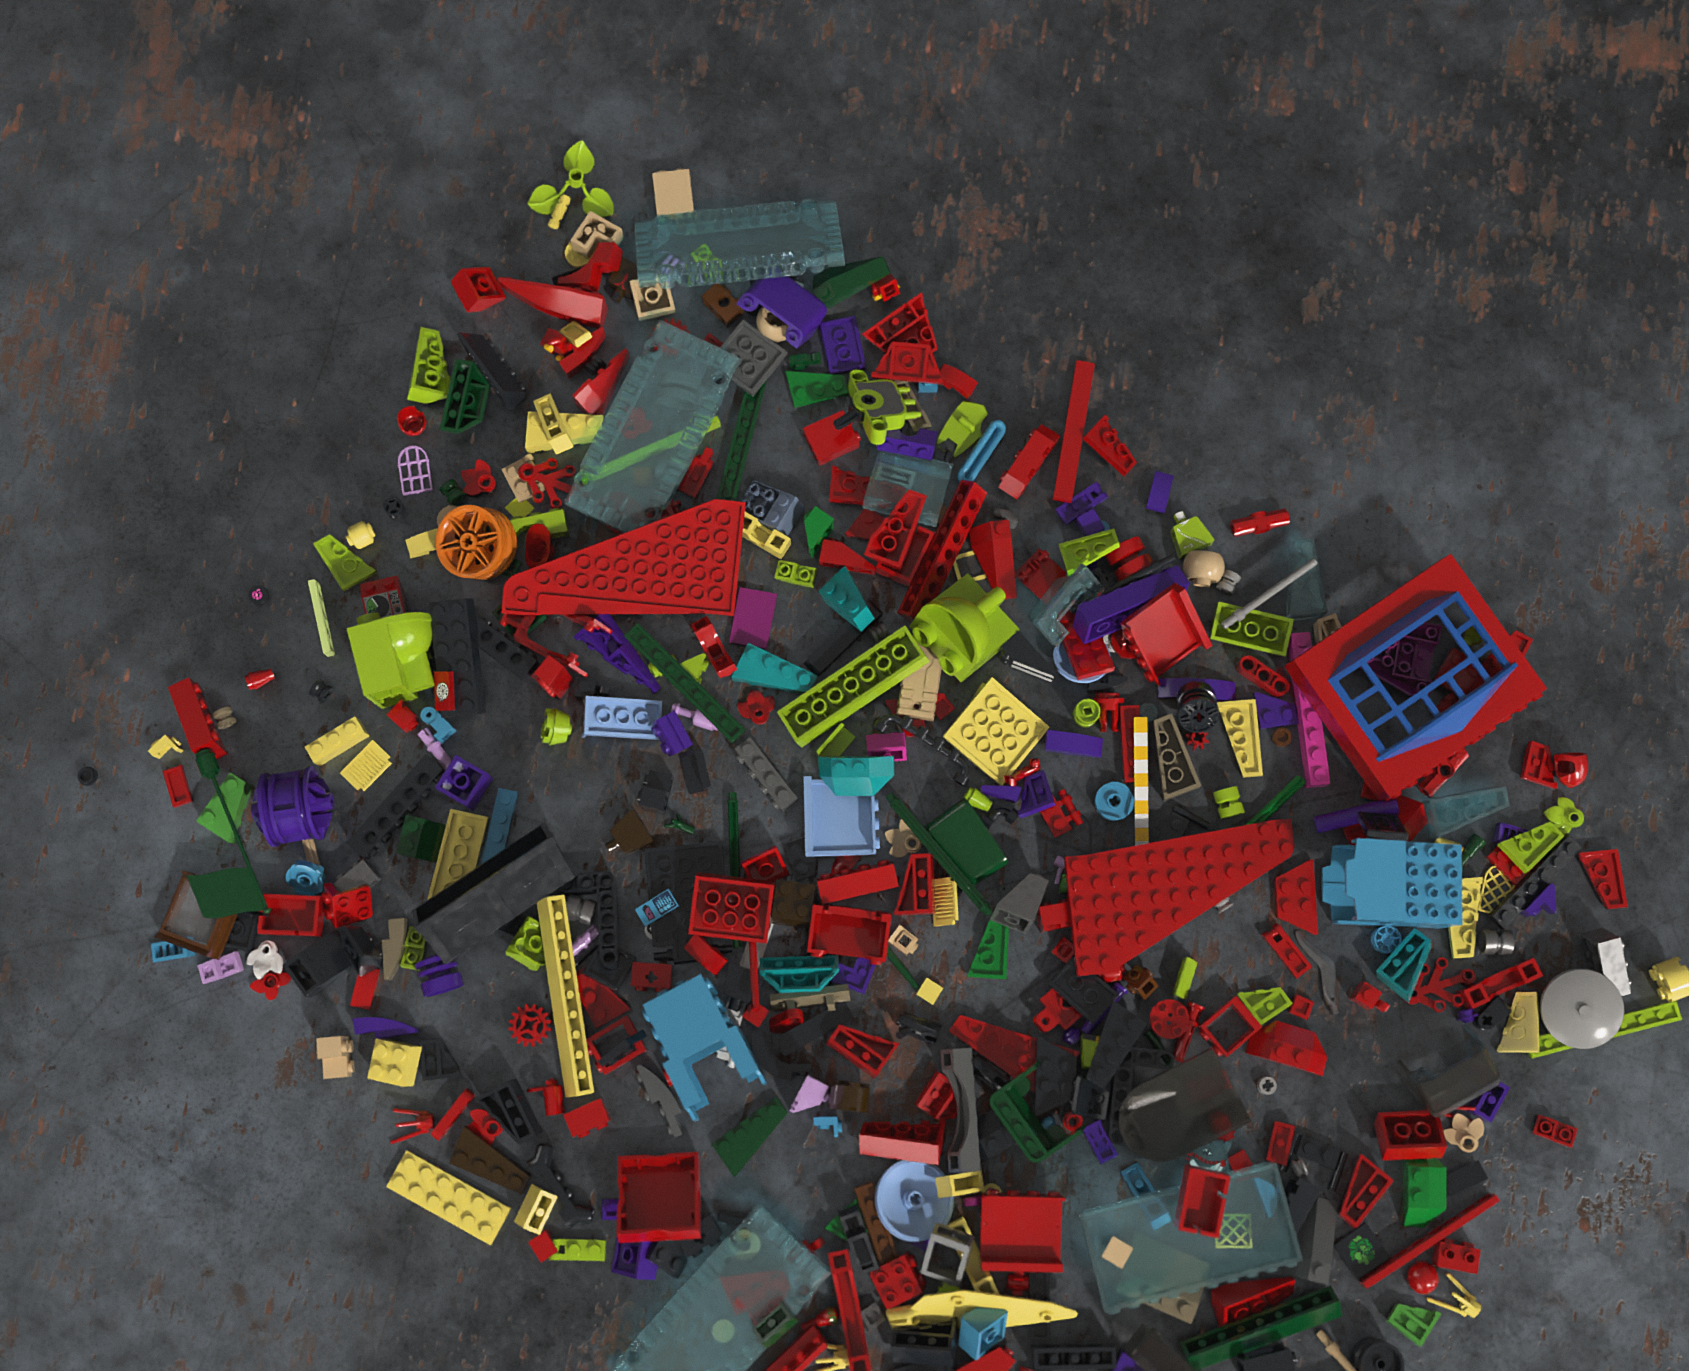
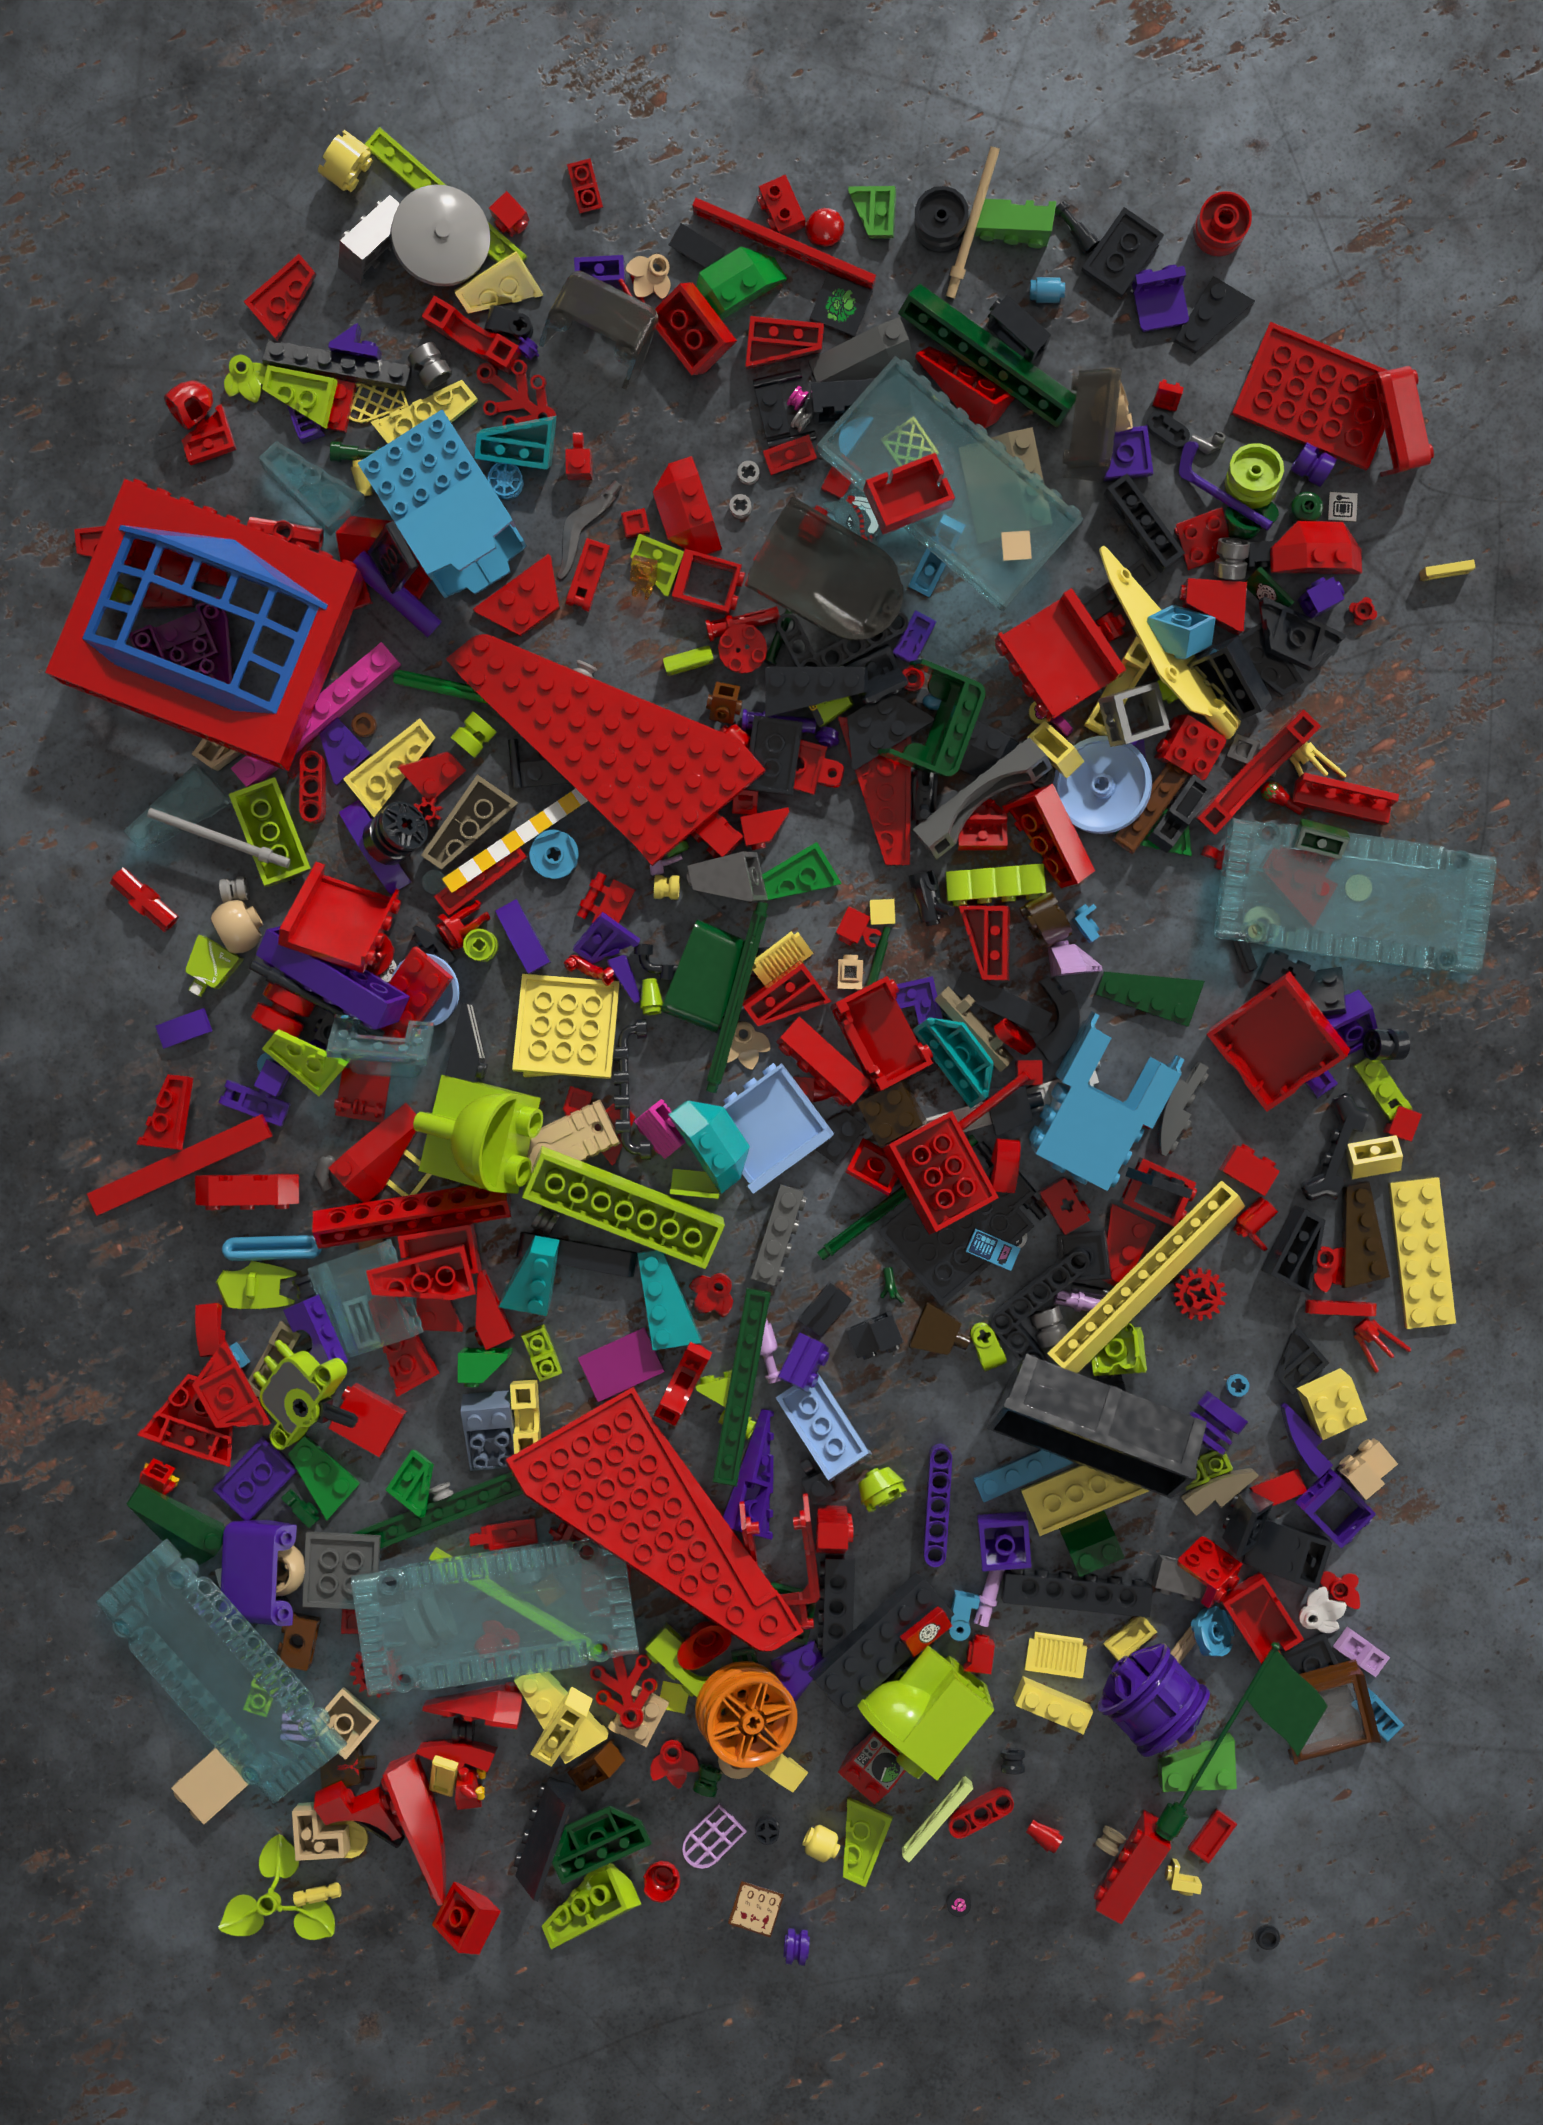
camera: 125 degrees left, 10 degrees up
light yellow plant [1426,1273,1481,1318] -> none
none -> green wing [386,1450,434,1518]
none -> red wing [397,751,466,802]
none -> light grey bush [429,1482,454,1502]
none -> red brick [489,191,529,237]
none -> reddish brown arch [567,1741,625,1792]
none -> clear orange plate [630,555,658,600]
none -> light yellow wheel [654,875,680,900]
none -> tan sticker [728,1881,784,1937]
none -> light grey bush [738,461,759,485]
none -> red slope [740,807,789,851]
none -> dark purple wing [771,1639,823,1703]
none -> dark purple wheel [783,1928,810,1966]
none -> dark pink bush [787,386,809,411]
none -> red brick [835,906,882,948]
none -> dark purple beam [923,1444,952,1567]
none -> lime brick [945,864,1046,906]
none -> red beam [947,1787,1014,1839]
none -> lime piece [970,1322,1007,1372]
none -> light yellow tile [1103,1616,1157,1661]
none -> dark azure bush [1226,1374,1249,1397]
none -> dark purple window [1295,1468,1376,1549]
none -> black wheel [1363,1029,1410,1060]

